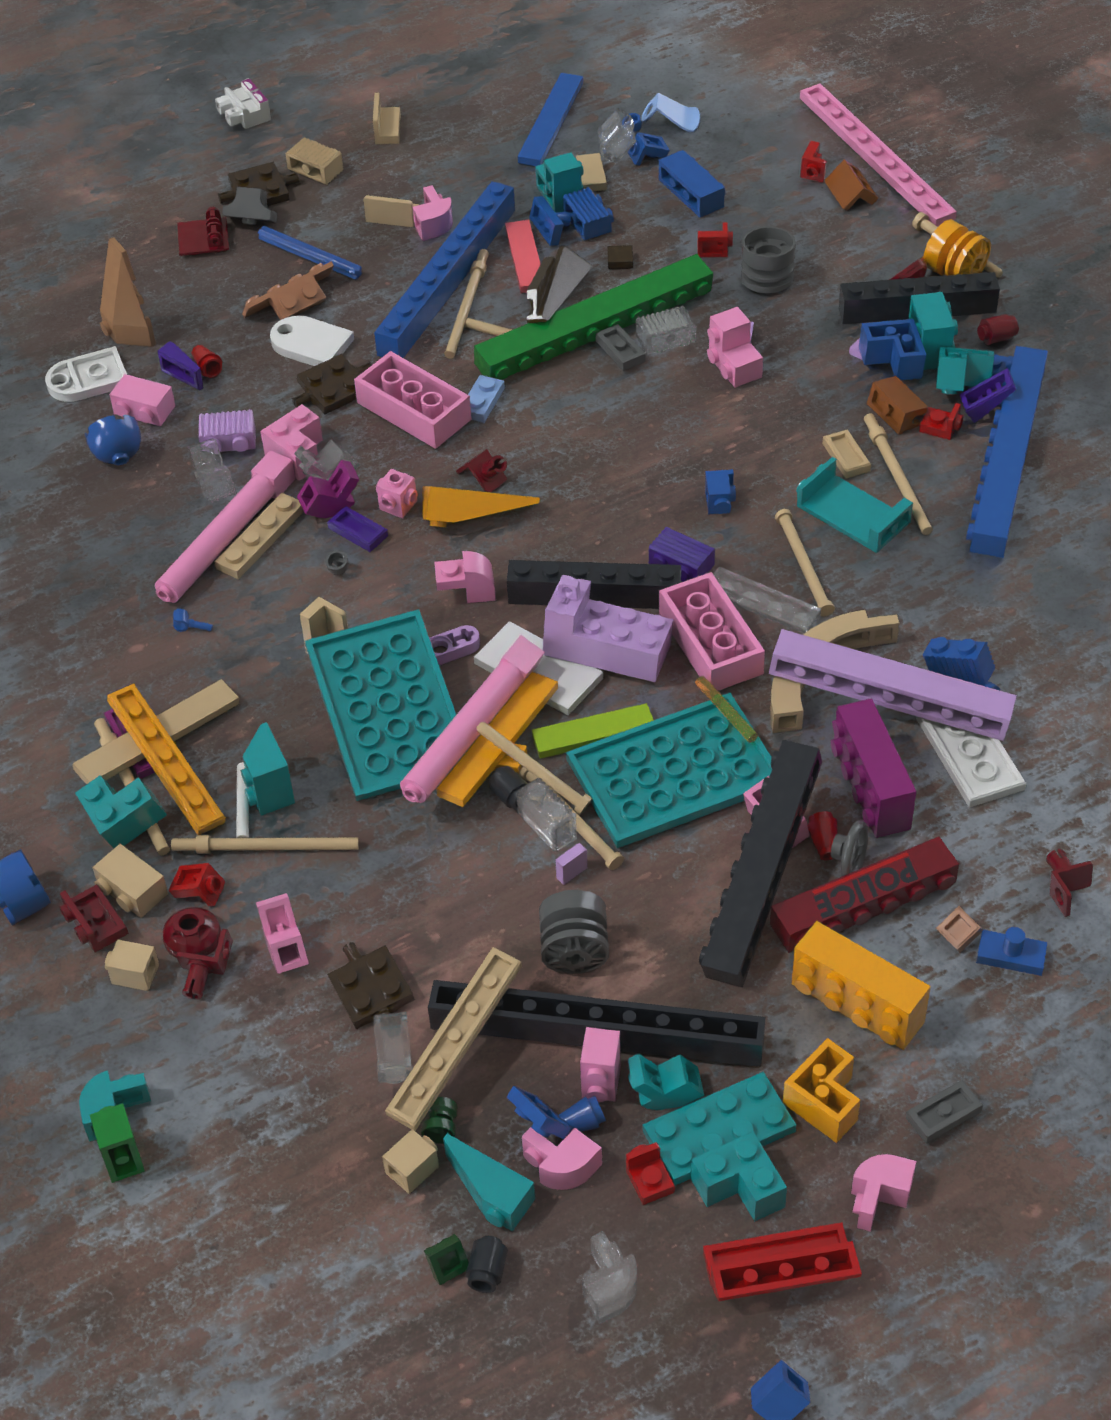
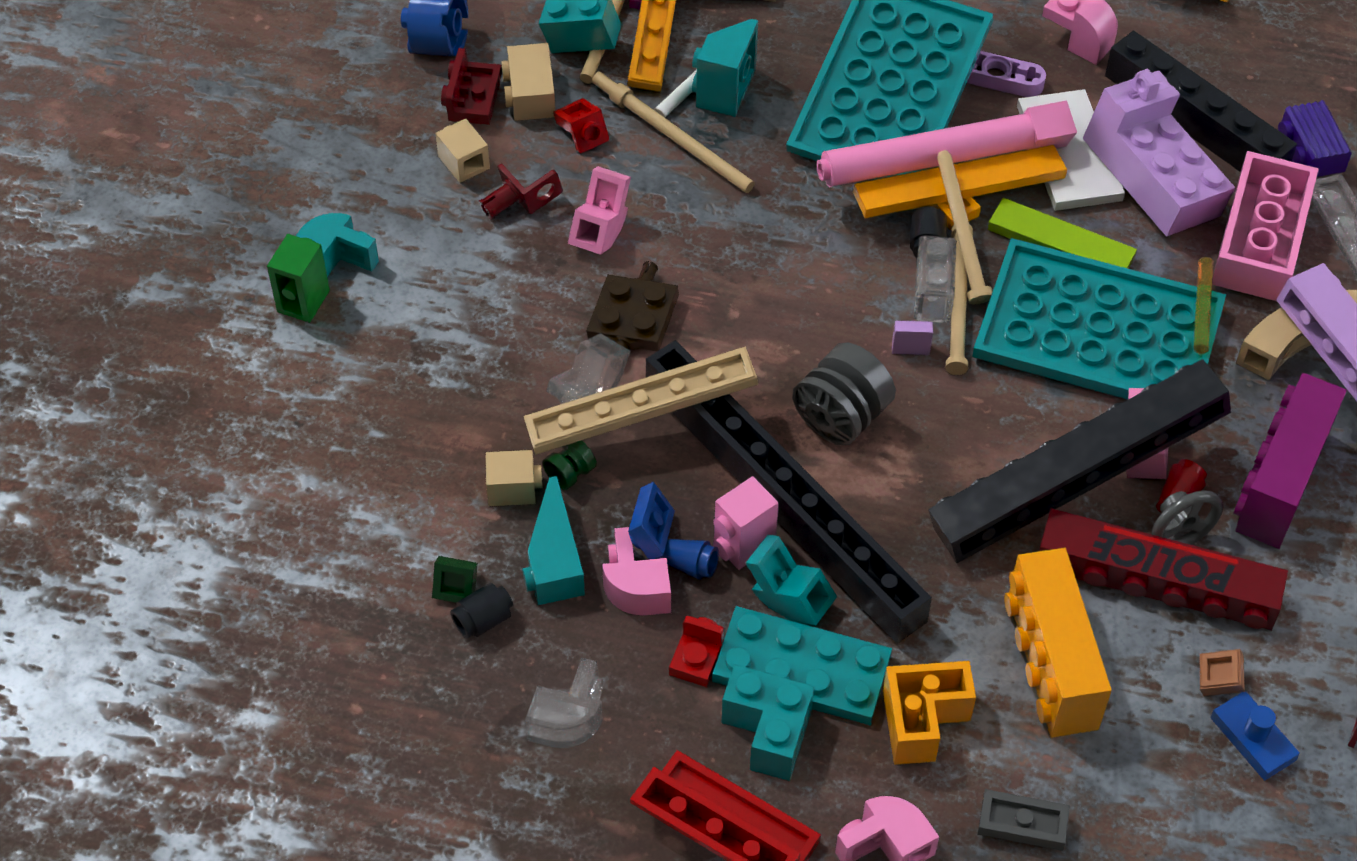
camera: 40 degrees right, 5 degrees up
dark red piece [163,907,221,958] -> none

